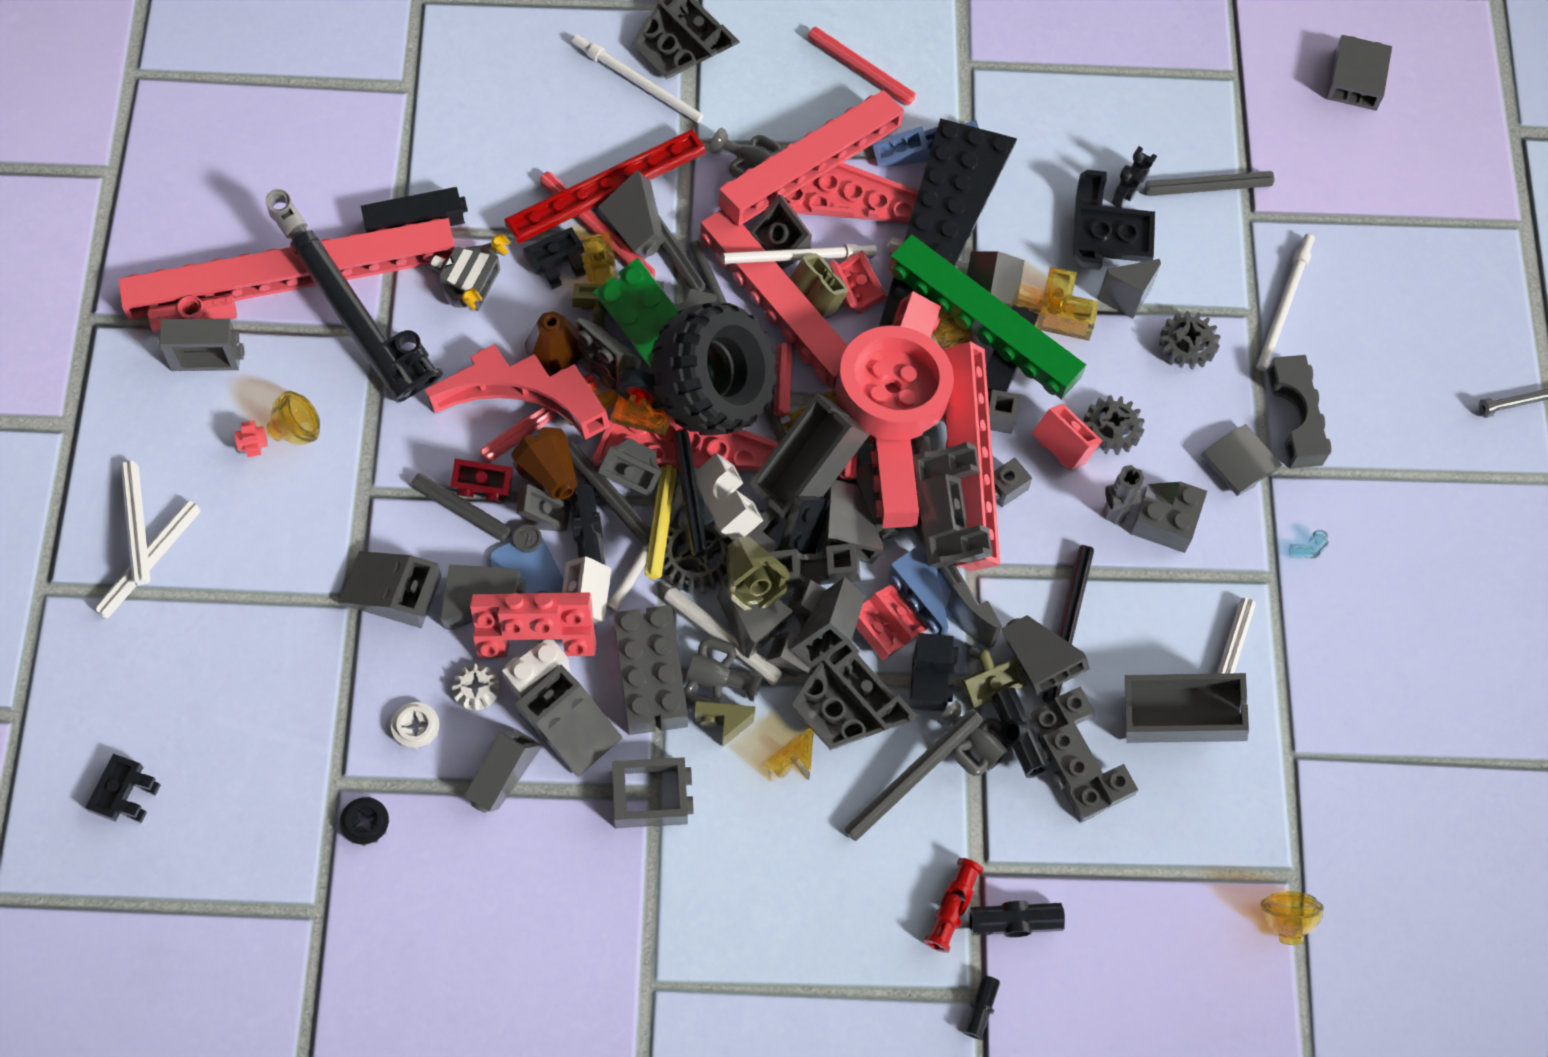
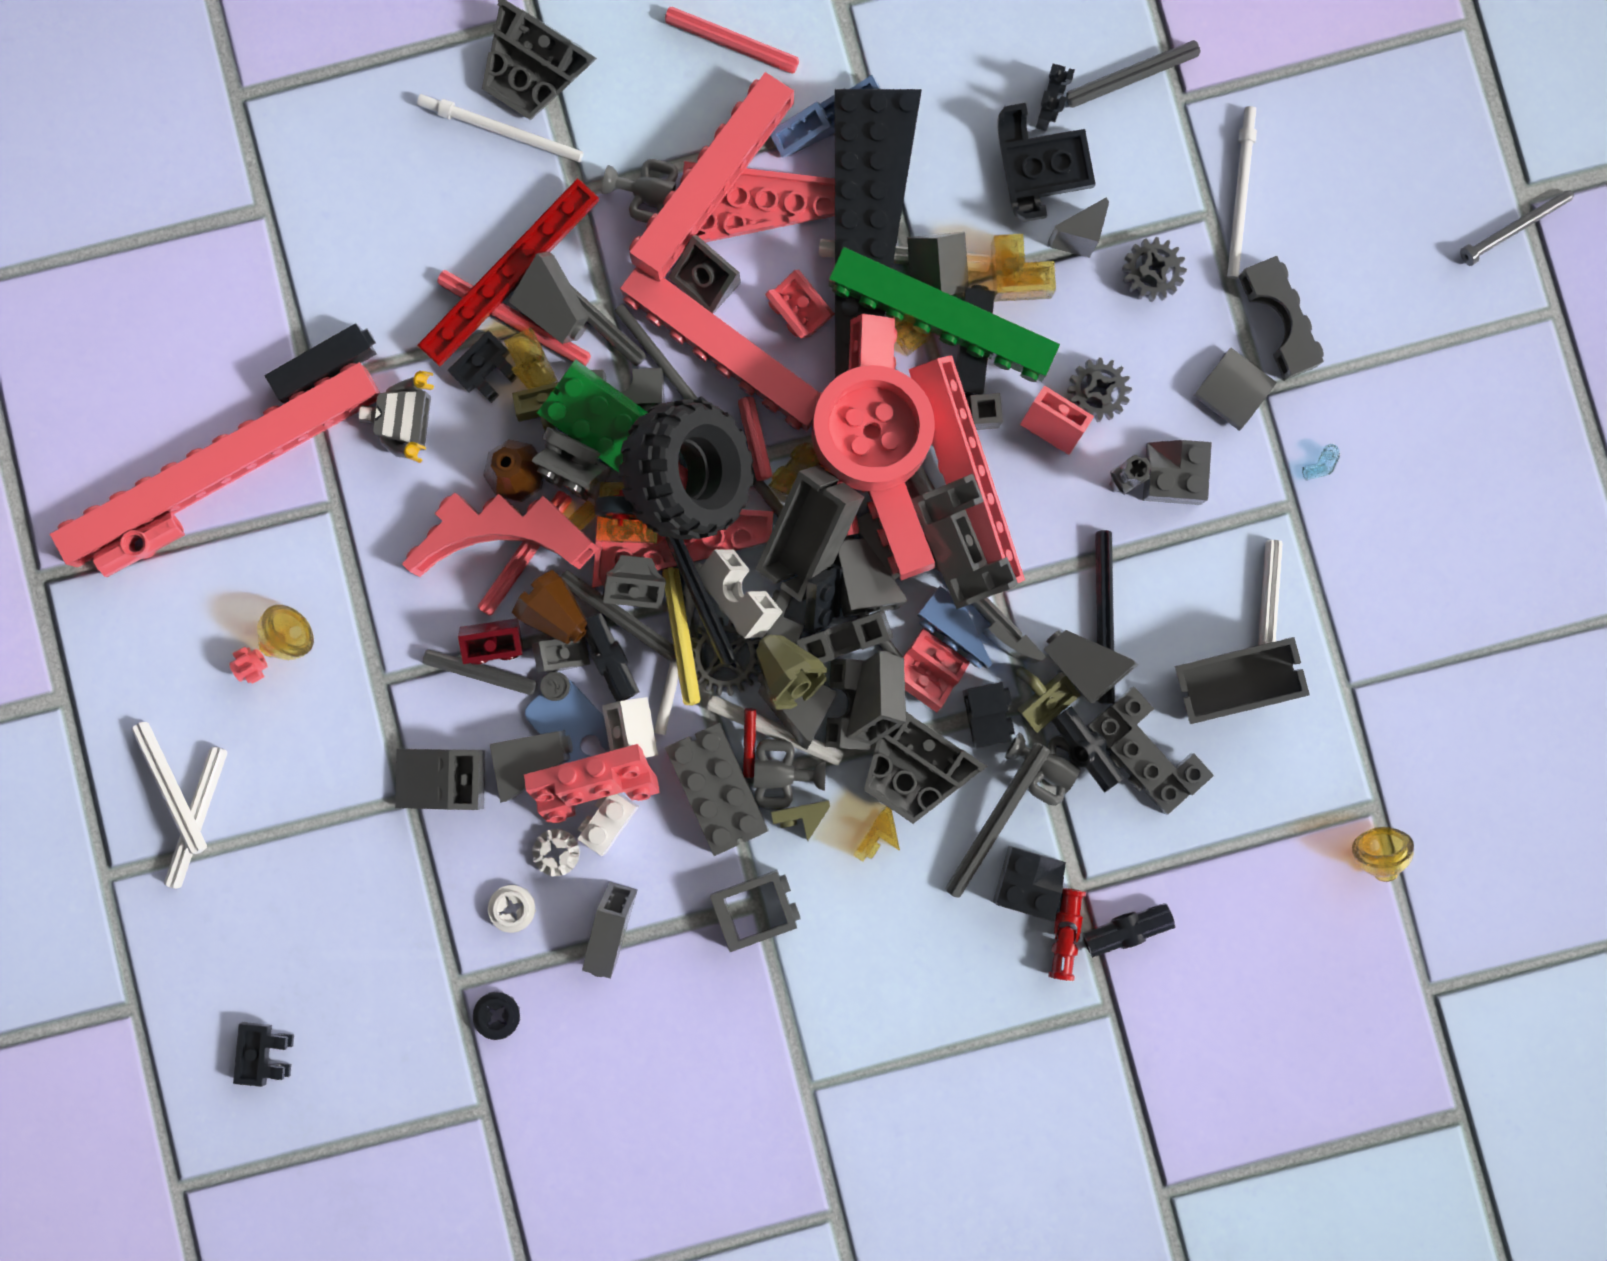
camera: 10 degrees left, 20 degrees up
dark grey window [159,319,245,371] -> none
black piece [266,189,443,403] -> none
dark grey slope [516,664,622,777] -> none
white bar [721,244,877,264] -> none
olive brick [790,253,849,317] -> none
black axle [963,976,1000,1040] -> none
dark grey brick [994,457,1032,507] -> none
none -> dark grey plate [542,427,601,467]
none -> red piece [743,708,756,778]
none -> black slope [993,846,1066,922]

